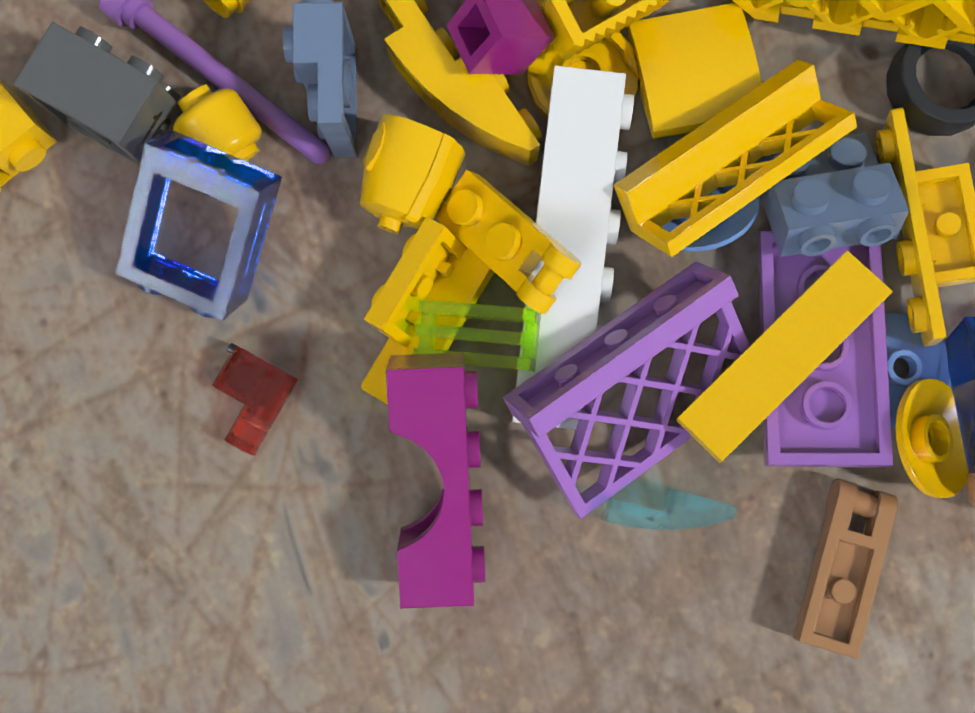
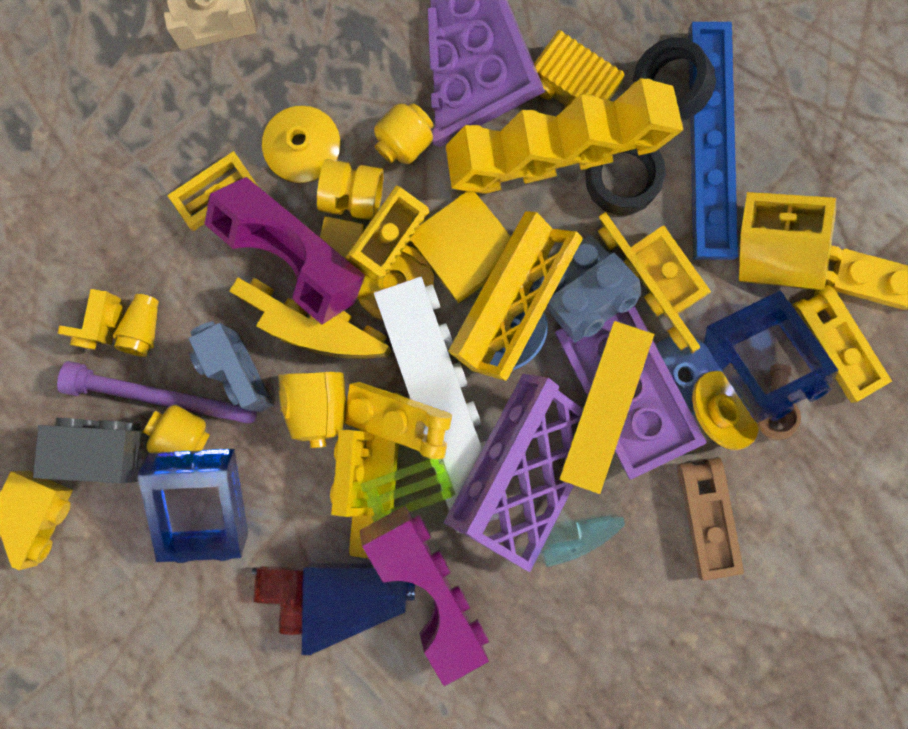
camera: 25 degrees left, 0 degrees up
none -> clear blue slope [301,563,416,655]

